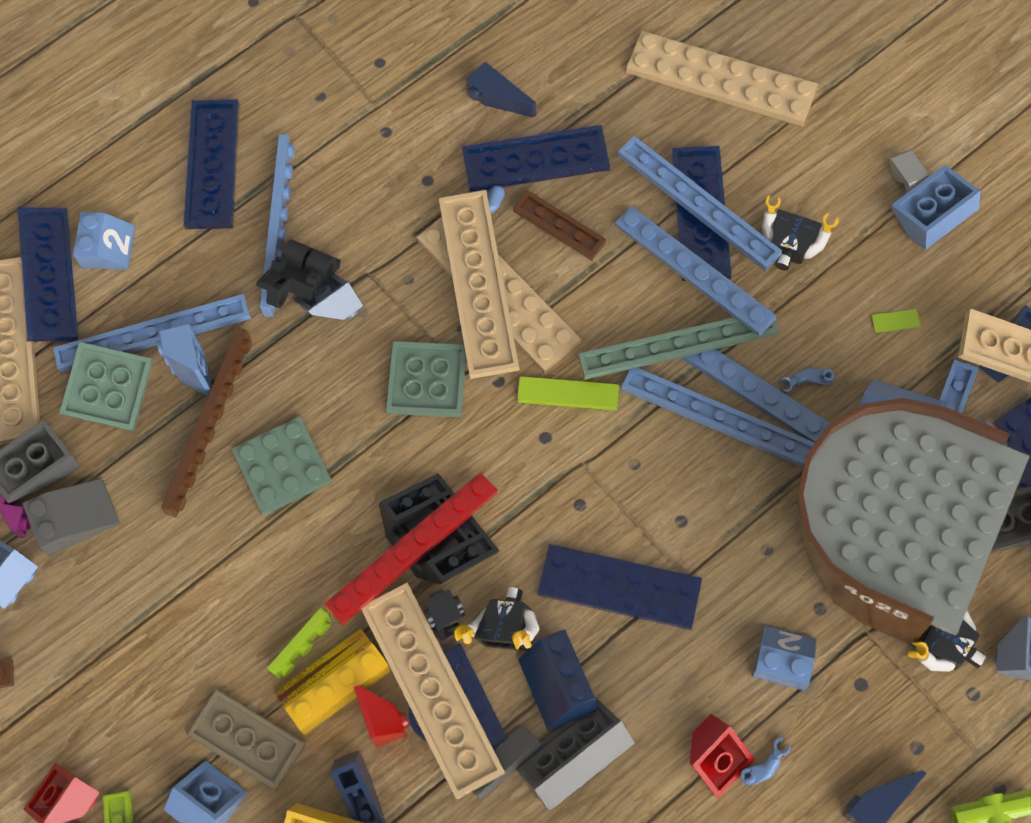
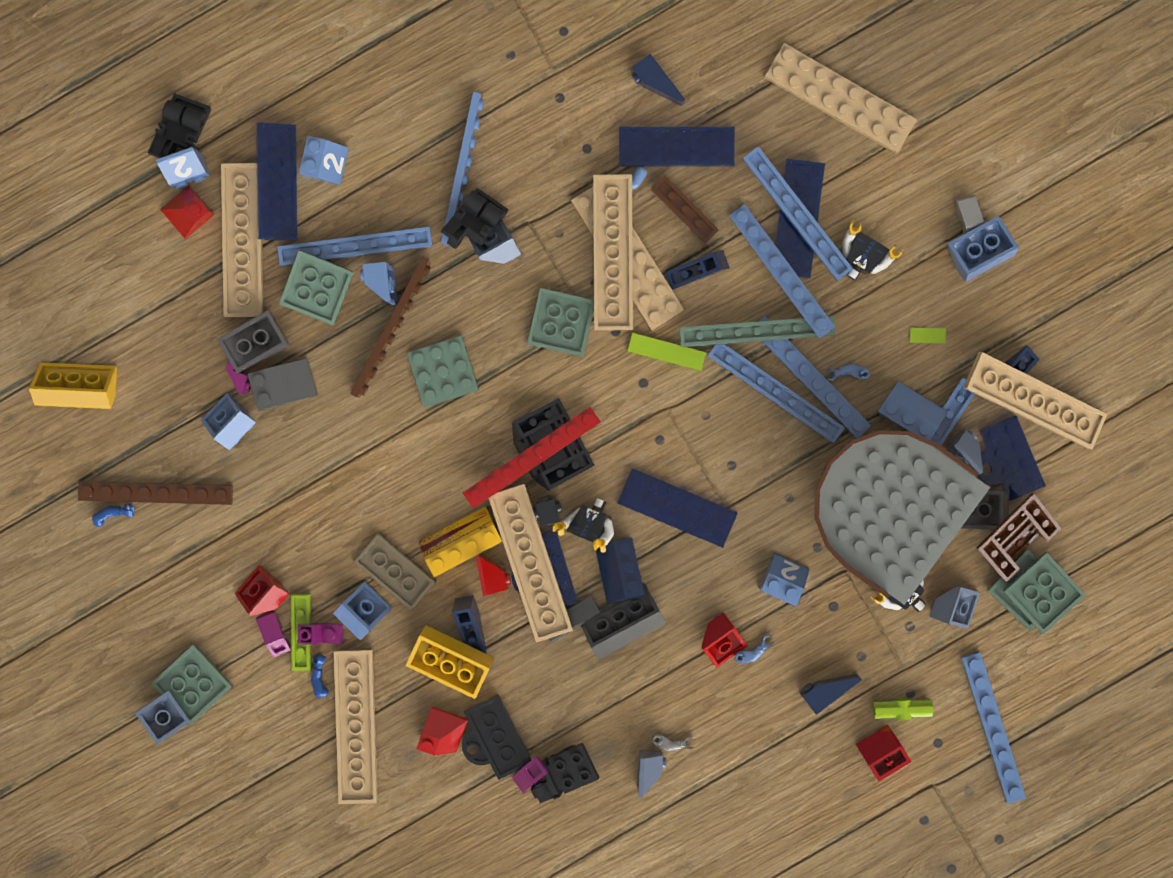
camera: 10 degrees right, 20 degrees up
clear blue plate [184,99,240,229] -> none
lime plate [267,608,332,680] -> none
none -> dark blue slope [665,250,730,290]

